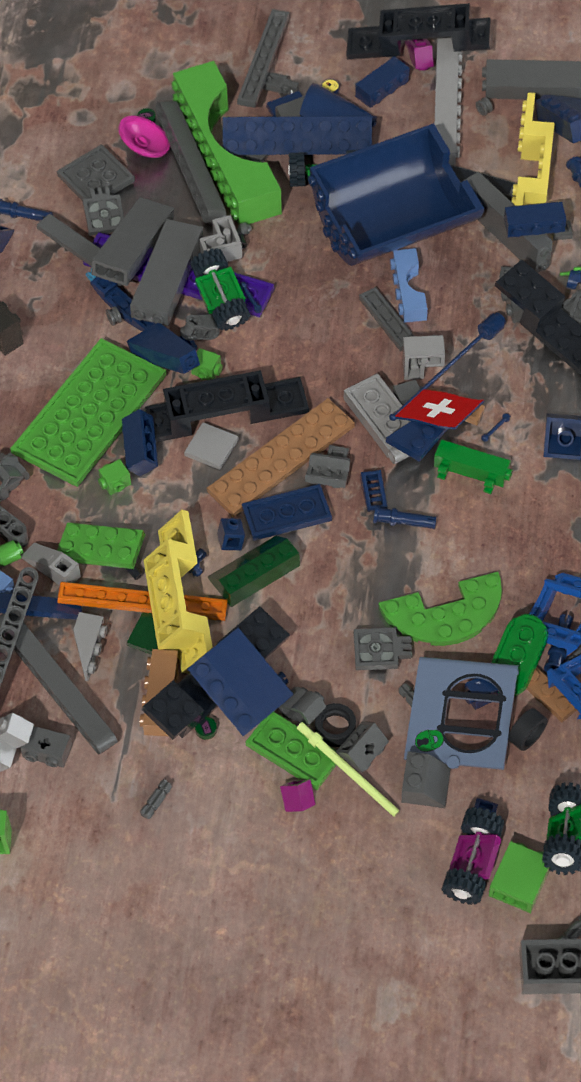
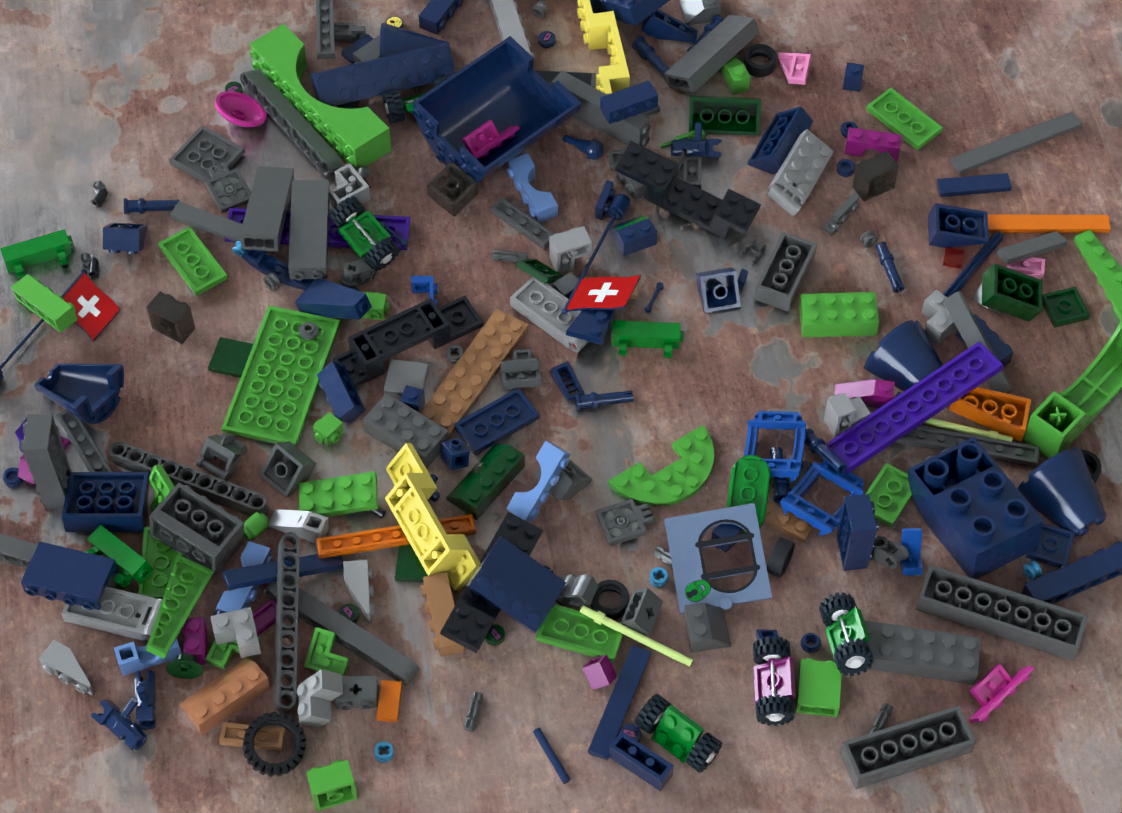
camera: 20 degrees left, 0 degrees up
none -> bright green plate [158,226,228,296]
none -> dark green tile [208,337,253,378]
none -> dark grey slope [259,441,317,497]
none -> dark grey plate [299,322,318,340]
none -> bright green plate [304,627,350,677]
none -> tile [339,604,359,623]
none -> dark grey brick [363,393,449,469]
none -> dark azure bush [374,742,393,763]
none -> orange tile [376,680,402,722]
none -> dark blue brick [400,385,425,413]
none -> blue bracket [411,275,438,307]
none -> clear smoke brick [427,162,478,217]
none -> dark grey bush [446,344,463,364]
none -> dark pink bracket [462,120,520,159]
none -> dark grey axle [492,249,528,262]
none -> medium blue arch [506,441,571,522]
none -> dark green tile [516,258,563,284]
none -> dark blue bar [533,728,571,784]
none -> dark grey slope [534,460,592,500]
none -> dark blue tile [538,31,556,48]
none -> dark blue piece [563,135,604,160]
none -> dark blue tile [588,645,651,760]
none -> dark blue plate [595,180,616,220]
none -> dark blue slope [609,216,657,257]
none -> dark blue brick [609,731,674,791]
none -> tile [620,724,641,742]
none -> plate [635,694,723,773]
none -> dark azure bush [649,567,668,588]
none -> dark blue plate [800,633,821,653]

